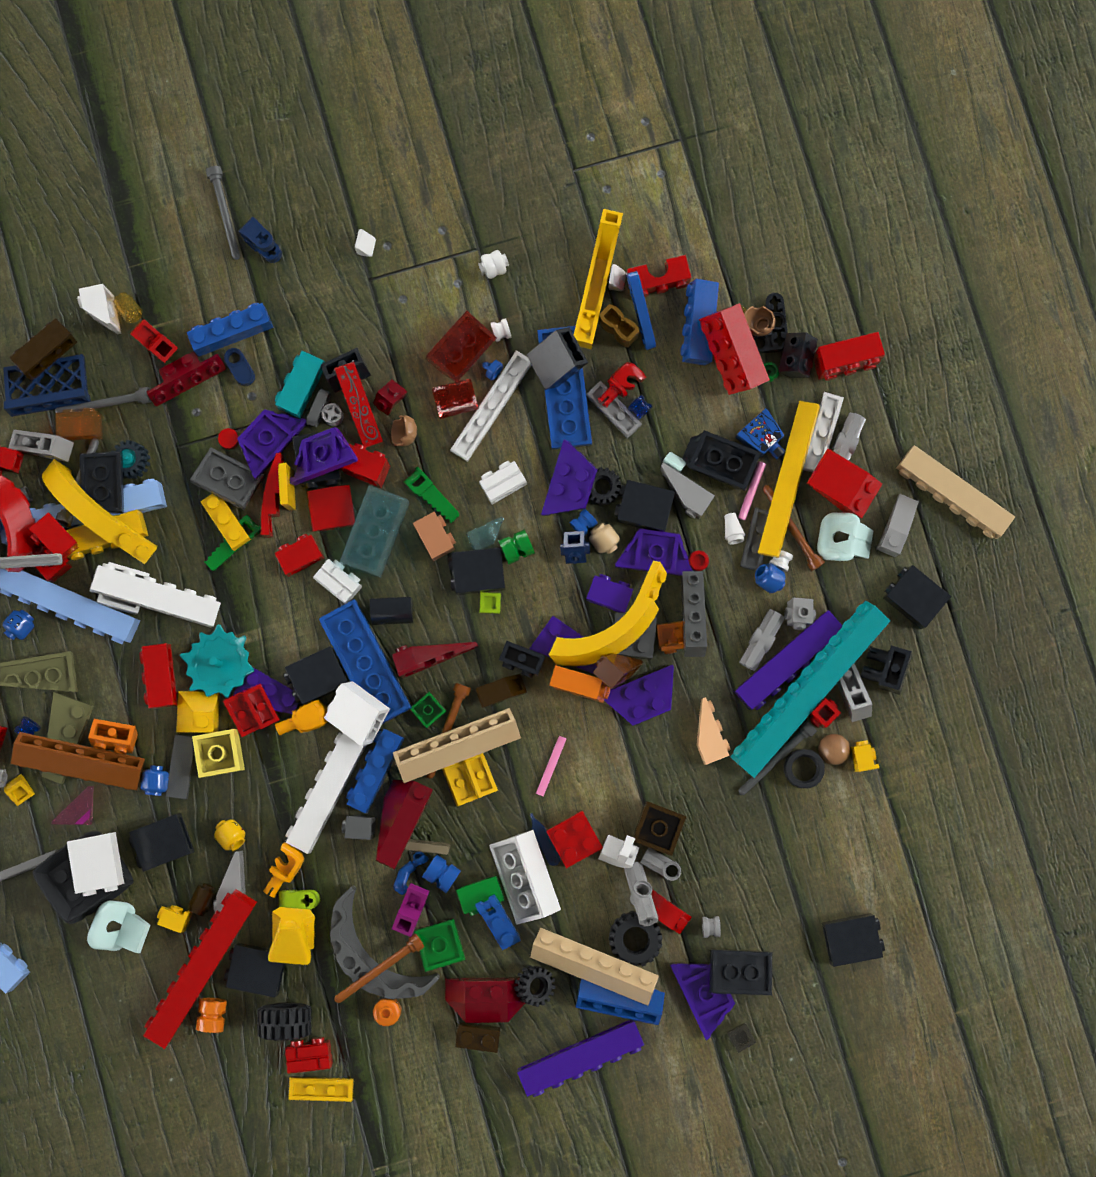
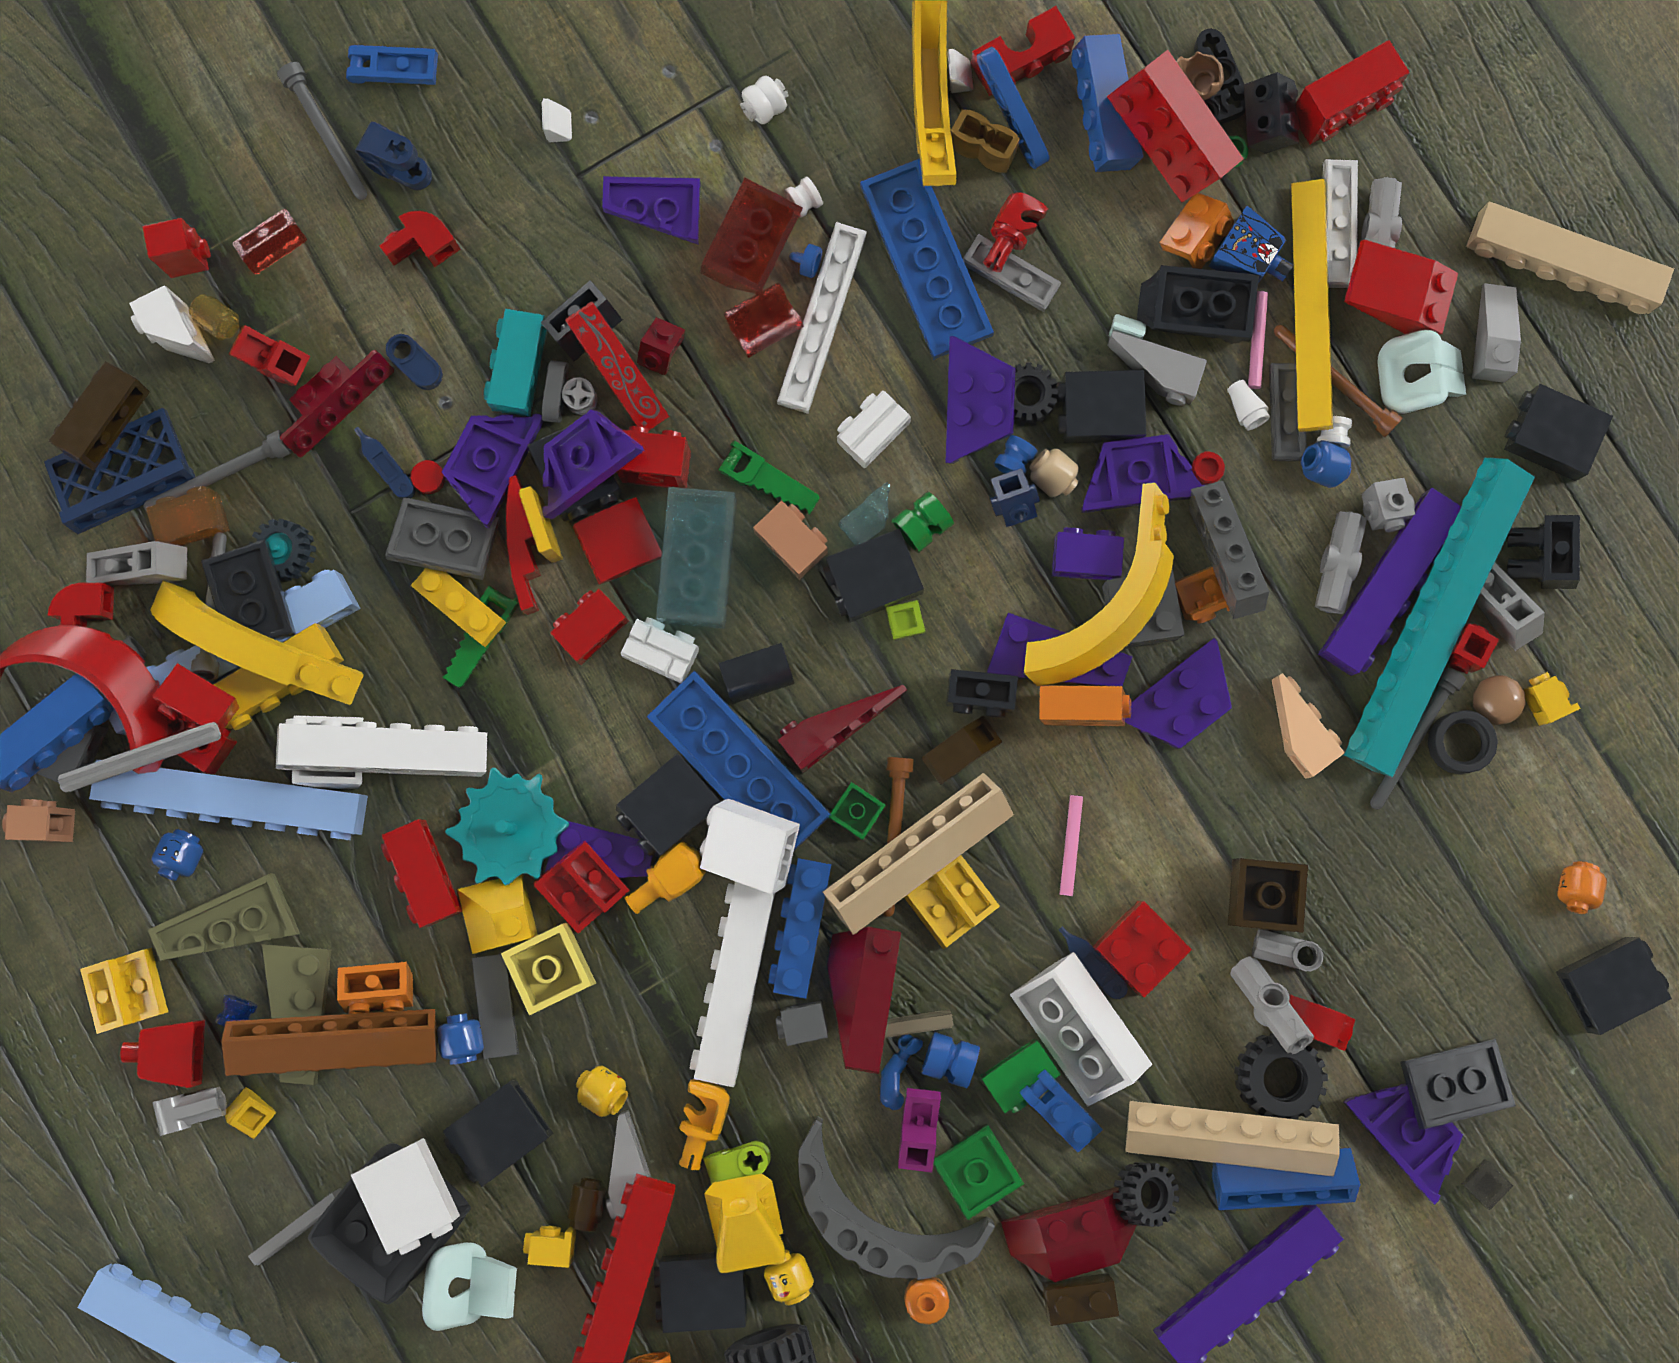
camera: 15 degrees left, 0 degrees up
clear pink tile [52,786,94,825] -> none
blue brick [187,303,274,357] -> none
dark orange piece [335,933,424,1003] -> none
medium nougat hair [391,415,417,446] -> none
brick [527,327,588,390] -> none
reddish brown slope [593,653,643,689] -> none
white brick [598,835,639,868] -> none
clear blue wheel [628,395,653,420] -> none
light grey wheel [701,916,721,938] -> none
none -> red brick [142,218,211,278]
none -> clear red slope [232,208,307,274]
none -> blue plate [346,45,438,85]
none -> dark blue piece [354,427,416,499]
none -> red brick [379,211,461,267]
none -> dark purple wing [602,176,701,245]
none -> yellow head [764,1250,814,1305]
none -> orange bracket [1159,193,1234,269]
none -> orange head [1557,861,1607,914]

